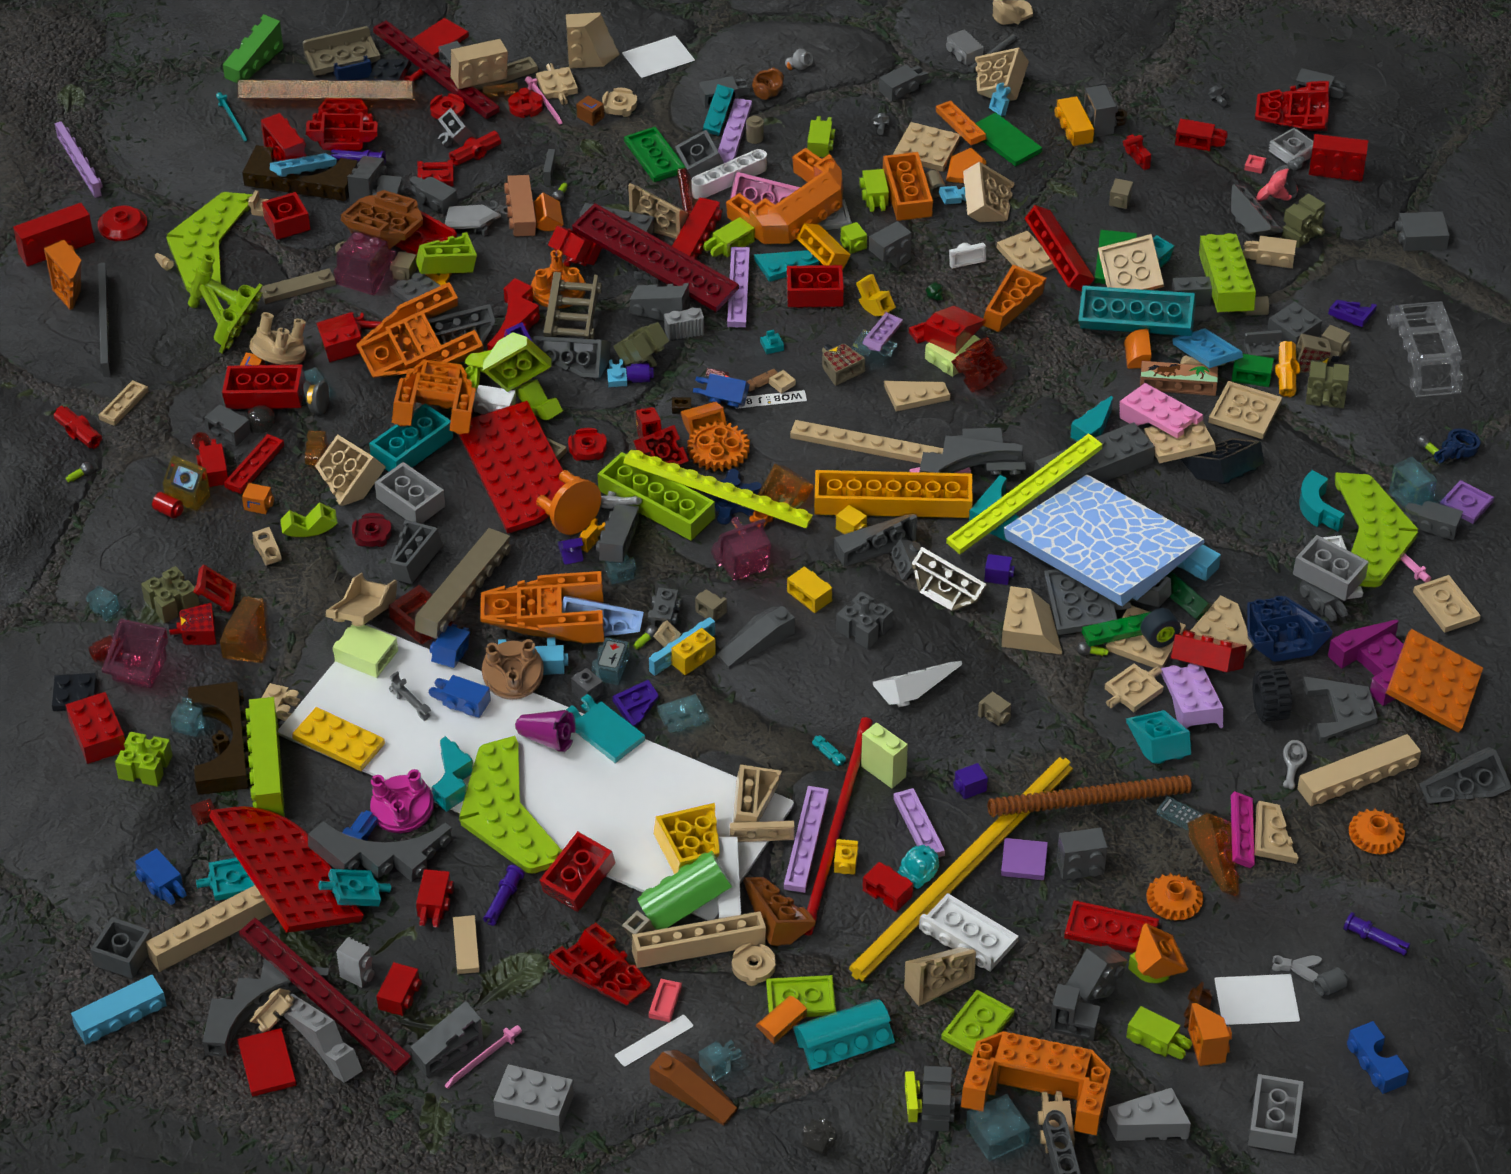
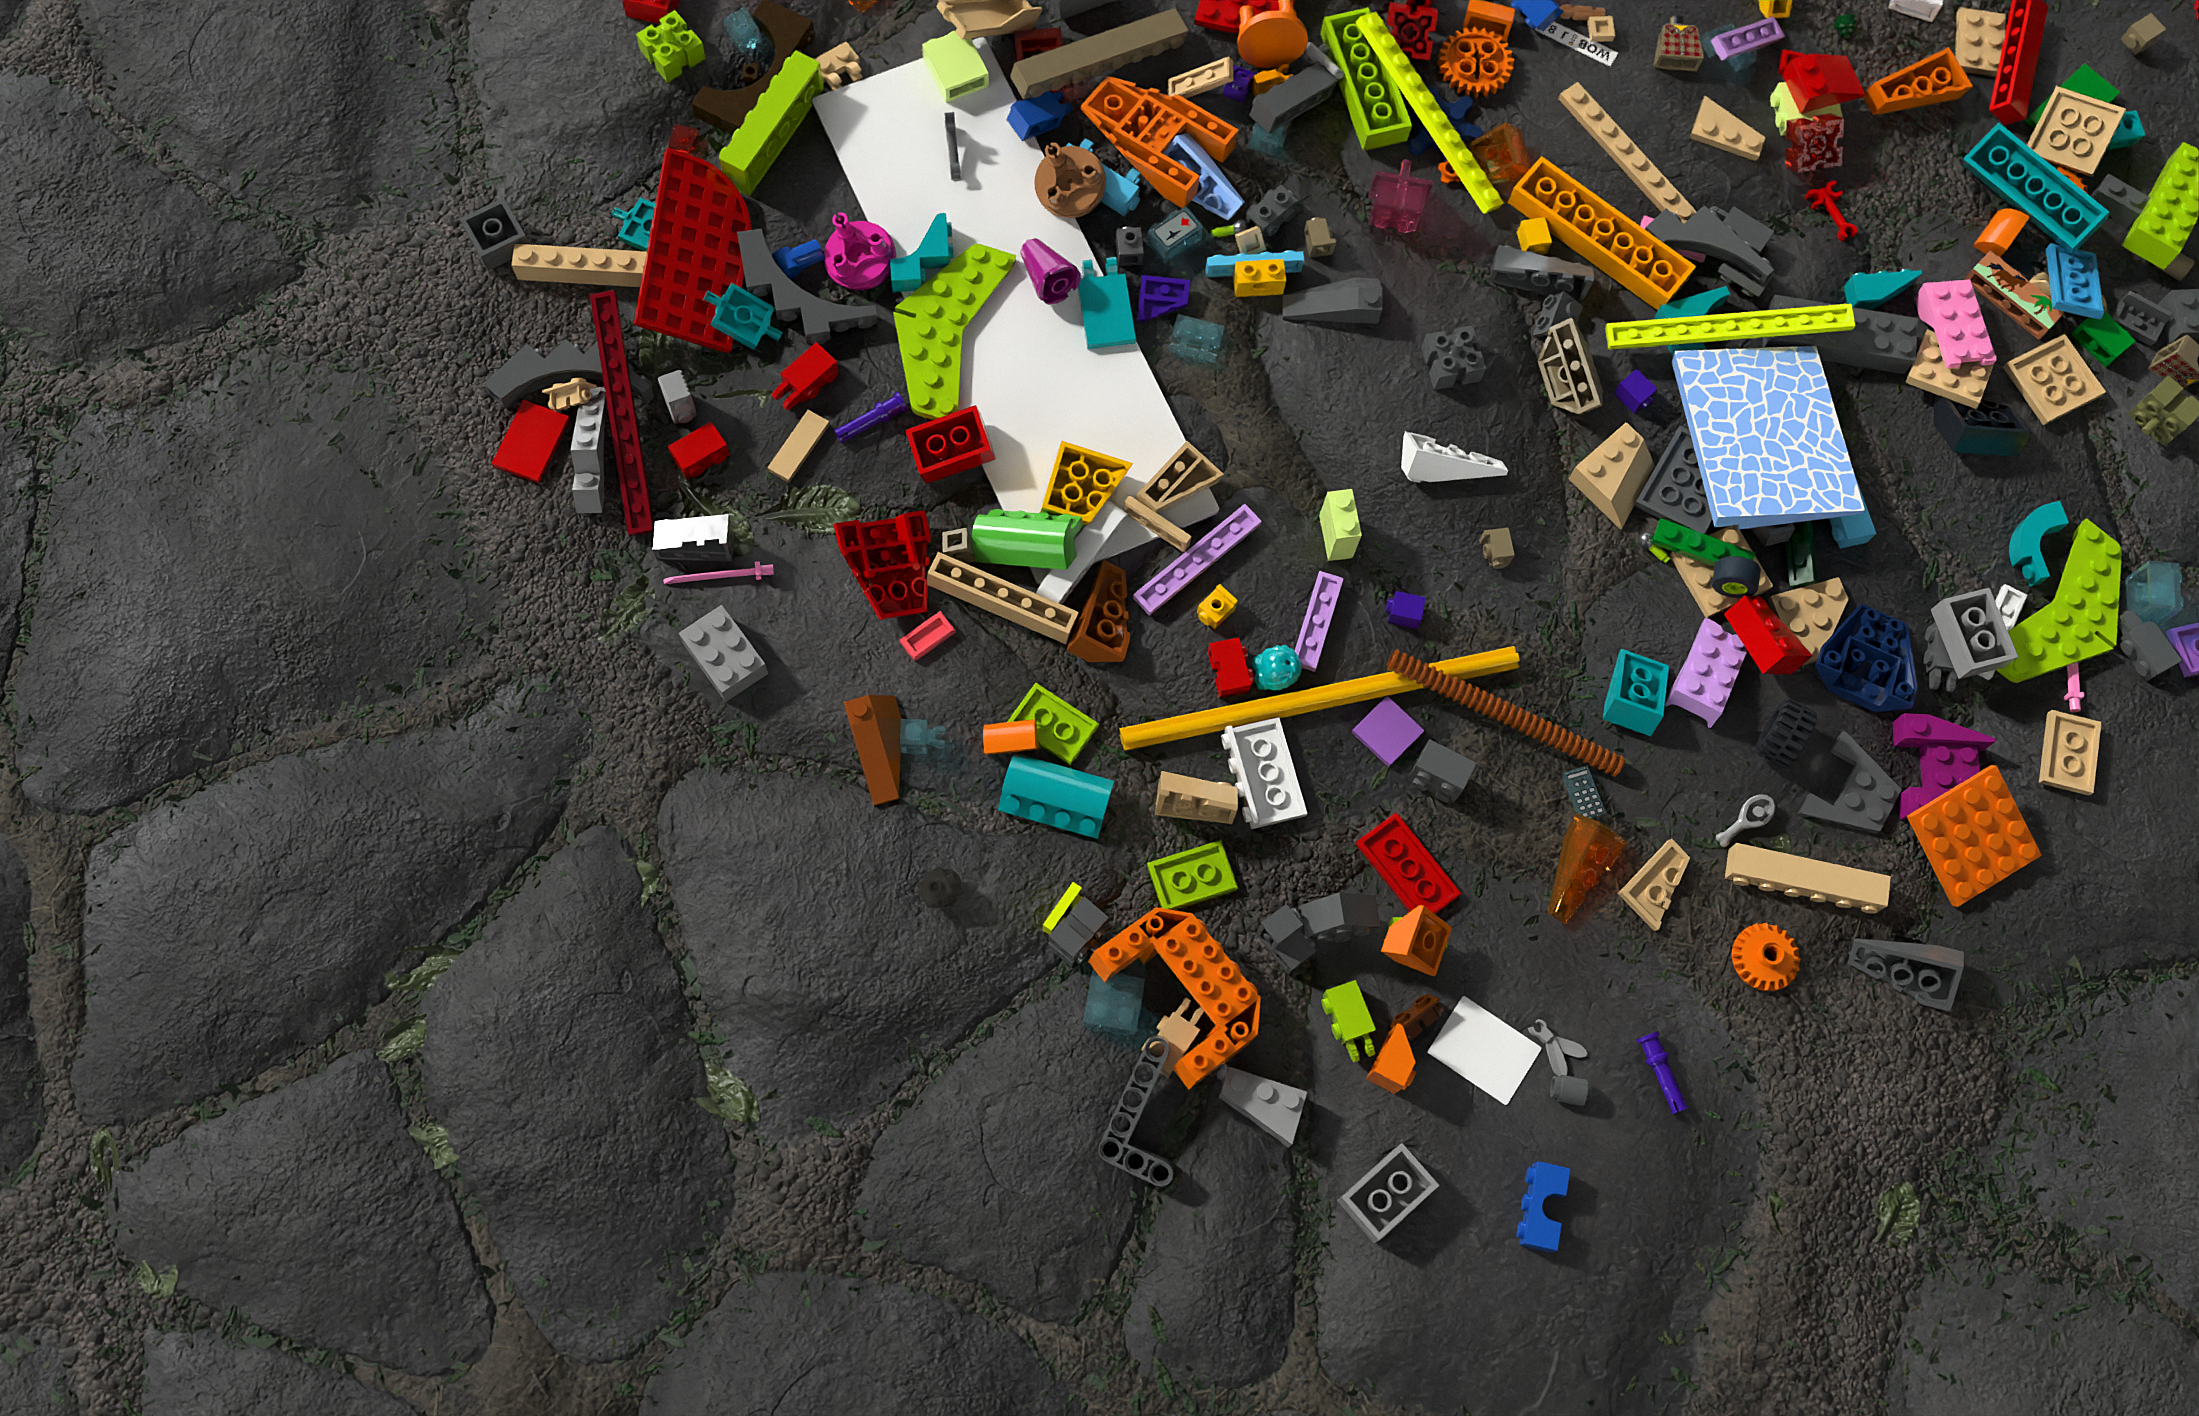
camera: 30 degrees right, 25 degrees up
medium azure brick [71,975,167,1045] -> none
blue hinge [135,848,187,905] -> none
yellow plate [292,707,385,771] -> none
blue hinge [428,675,491,718] -> none
white sticker [615,1015,693,1067] -> none
tan plate [732,943,776,986] -> none
yellow brick [787,566,832,613] -> none
red piece [804,717,873,935] -> none
teal axle [812,735,846,766] -> none
tan plate [1105,663,1164,712] -> none
orange gear [1146,873,1203,920] -> none
dark pink tile [1231,791,1255,868] -> none
light orange piece [1275,341,1300,397] -> none
none -> tan tile [1168,57,1233,99]
none -> red bar [1804,181,1858,242]

